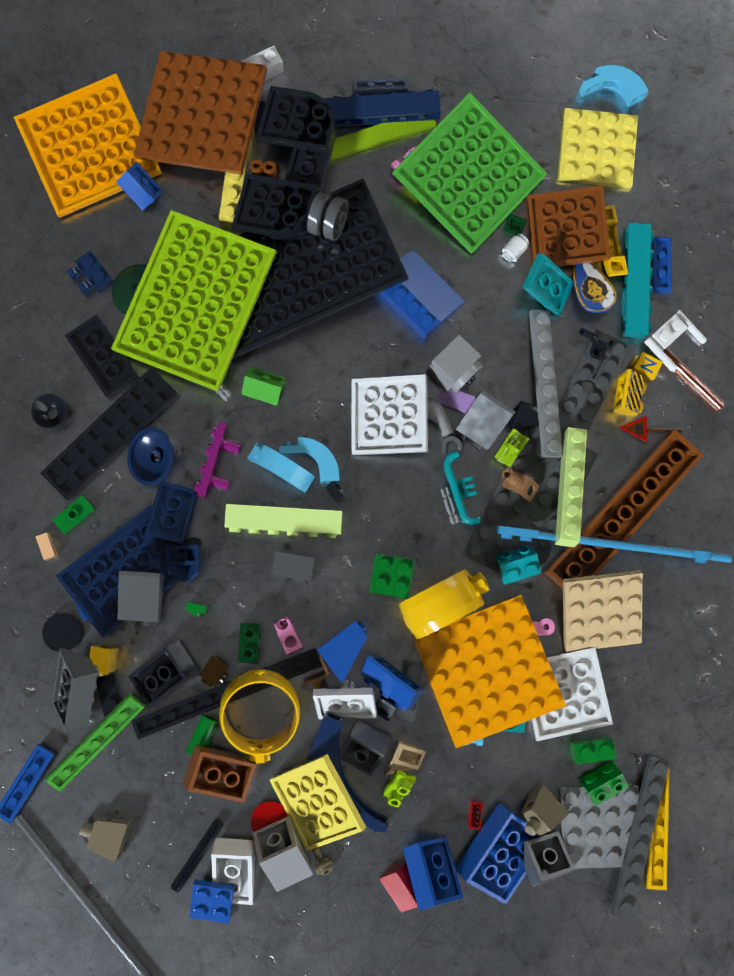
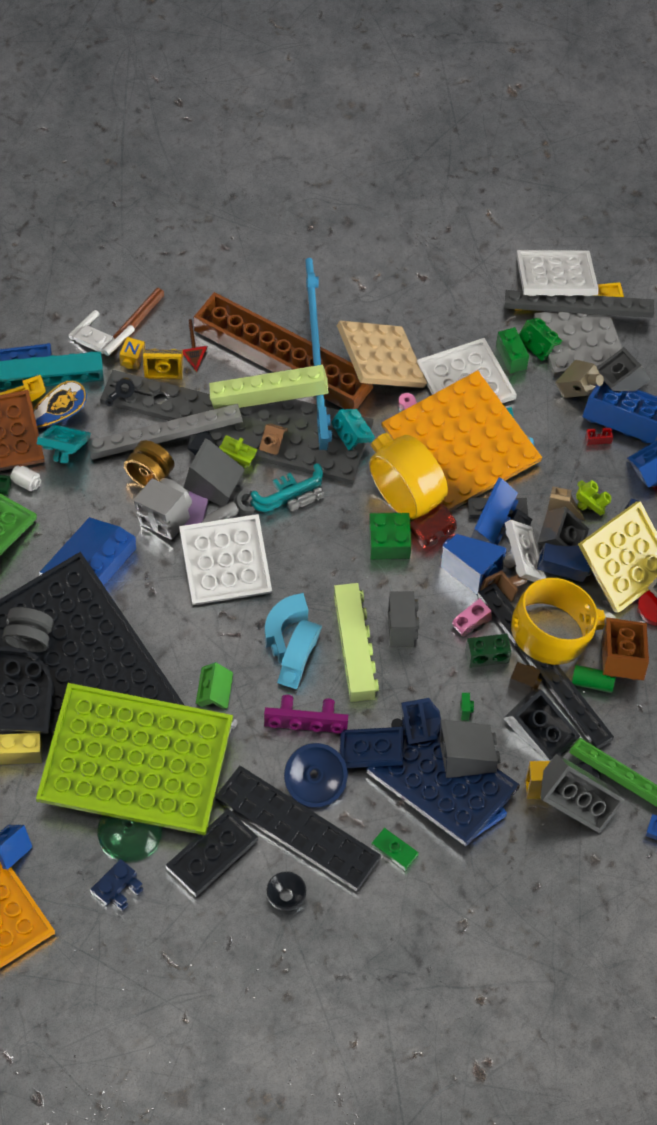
camera: 95 degrees left, 25 degrees down
light nougat piece [35,532,58,560] -> none
black tile [42,613,82,652] -> none
black plate [325,482,344,503] -> none
none -> pearl gold wheel [124,440,175,487]
none -> clear red brick [410,503,457,549]
none -> white plate [516,250,599,296]

